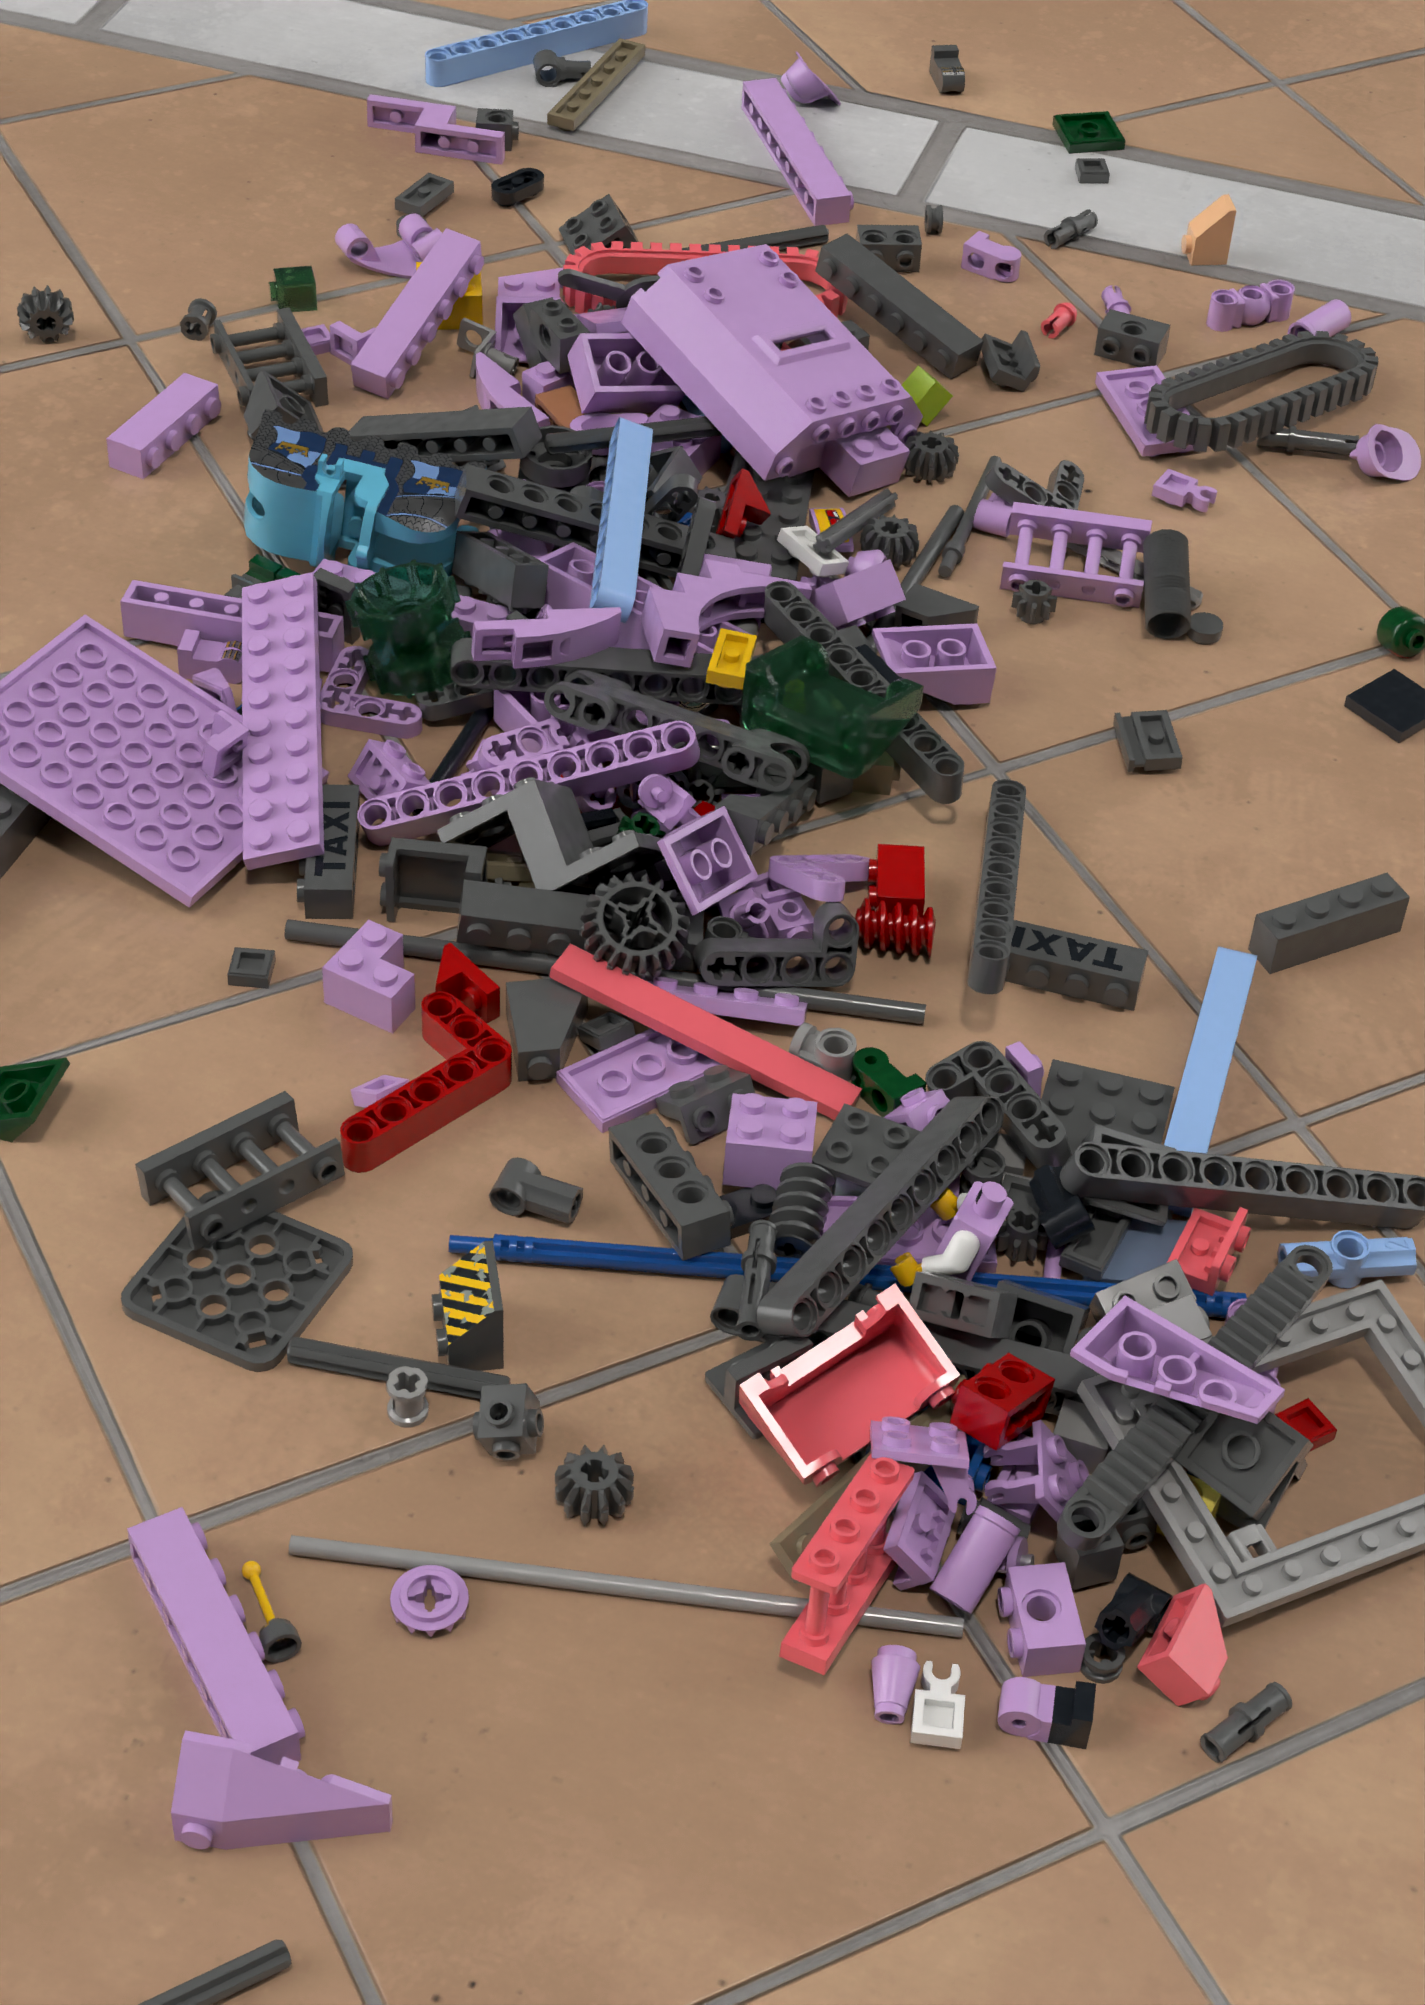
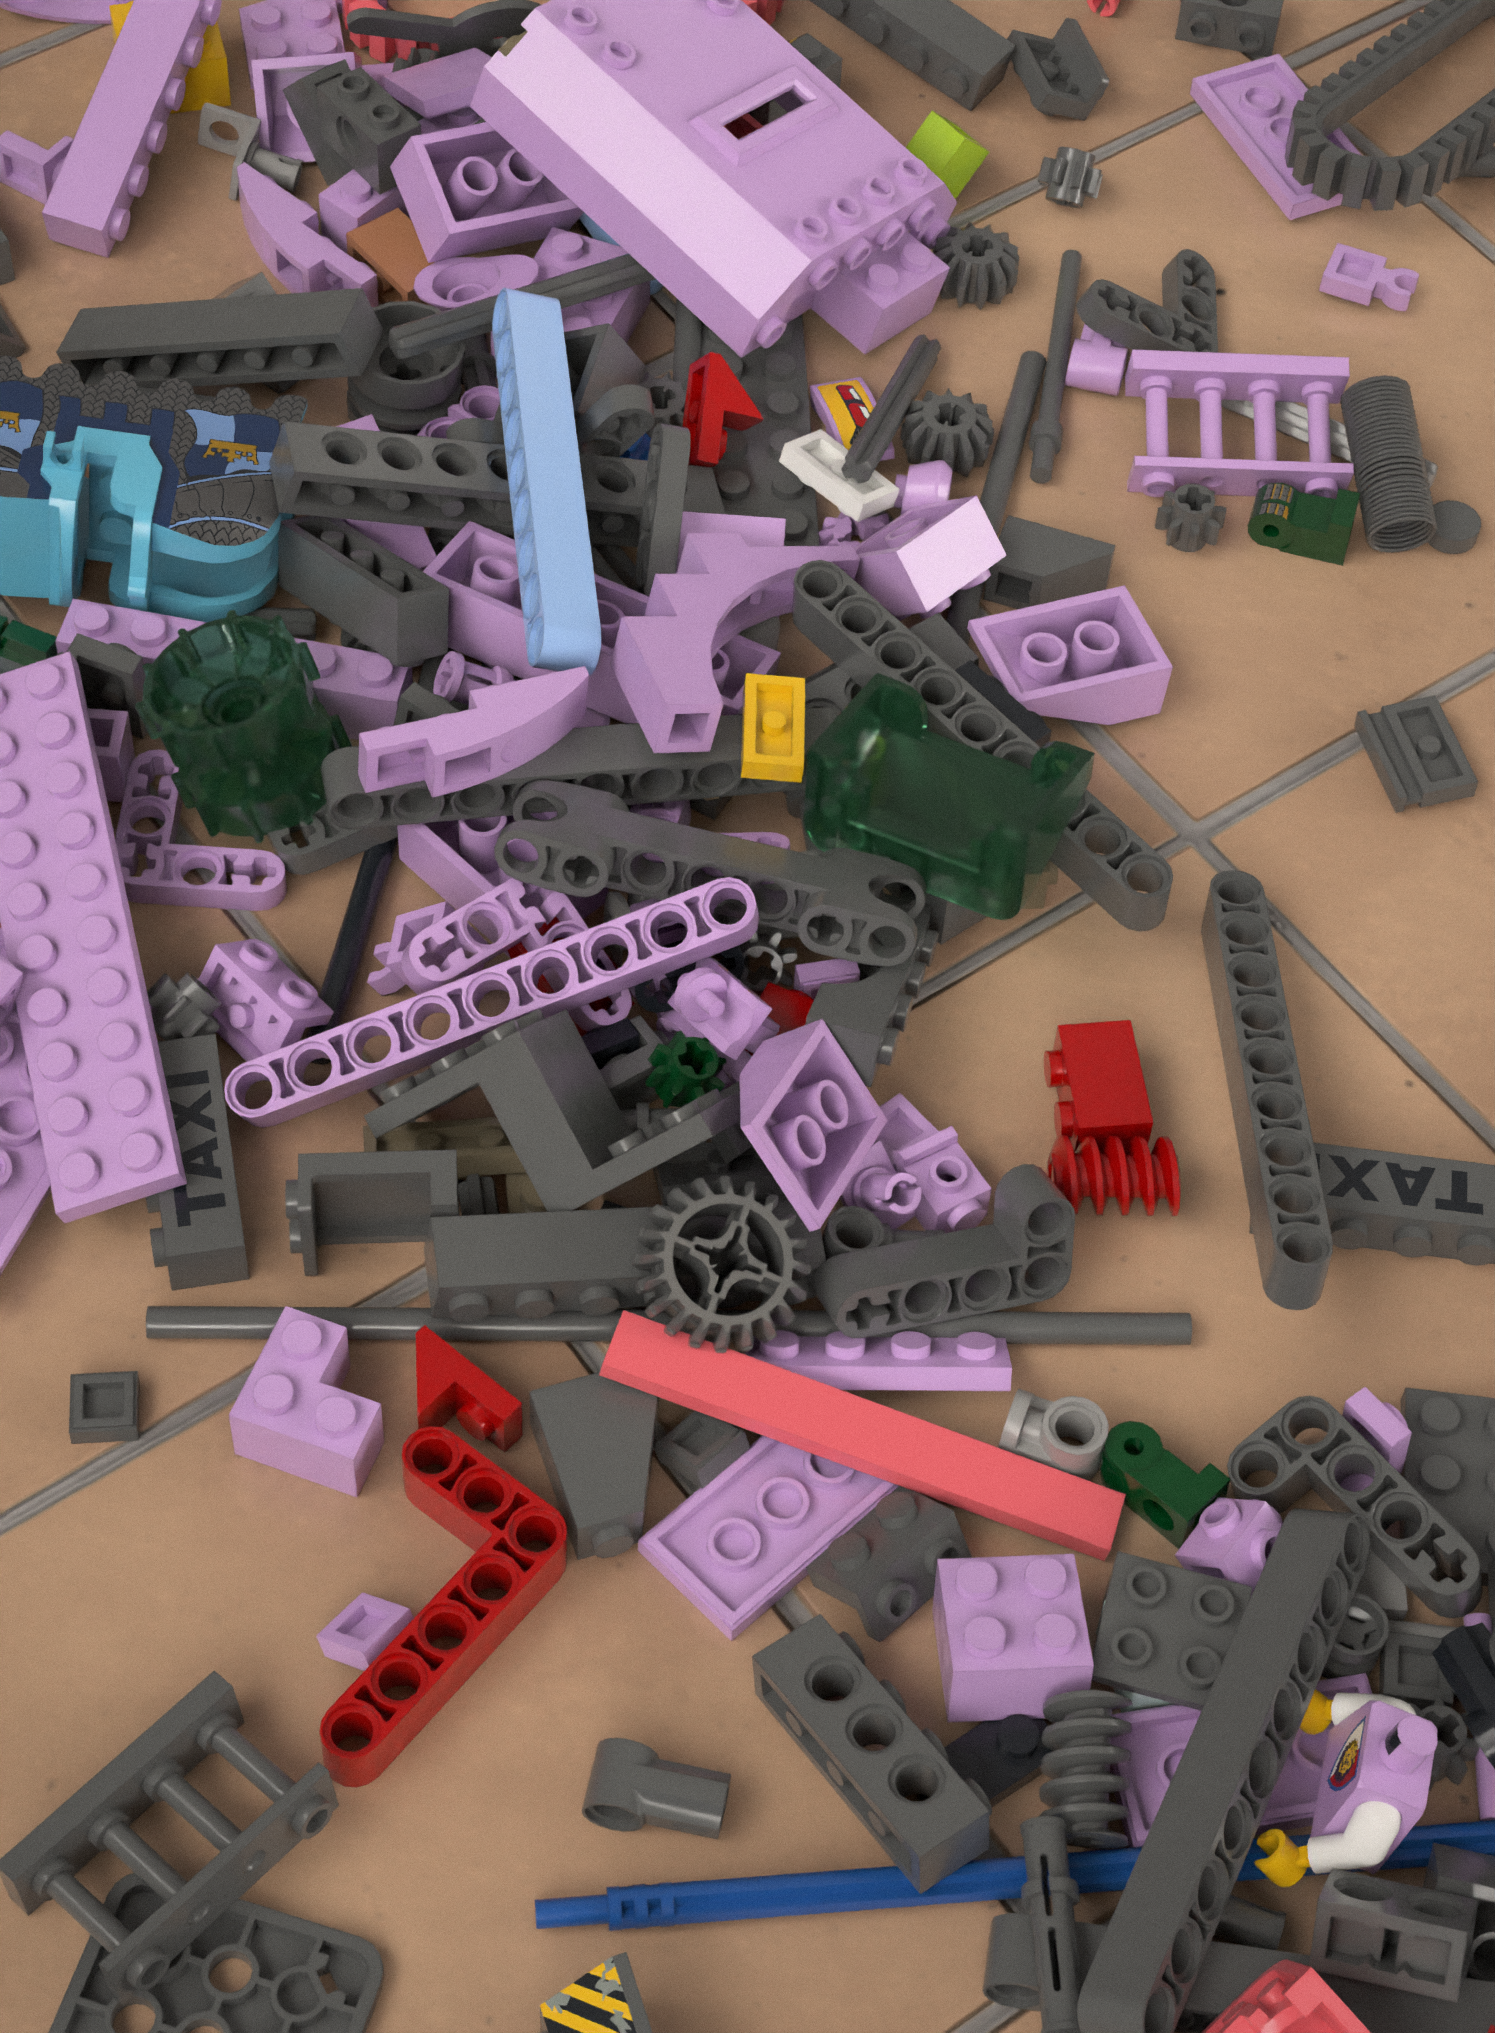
camera: 10 degrees left, 10 degrees up
lavender beam [768,854,870,902] -> none
none -> dark grey gear [147,972,222,1041]
none -> dark grey gear [1037,147,1103,208]
none -> dark green leg [1247,483,1360,566]

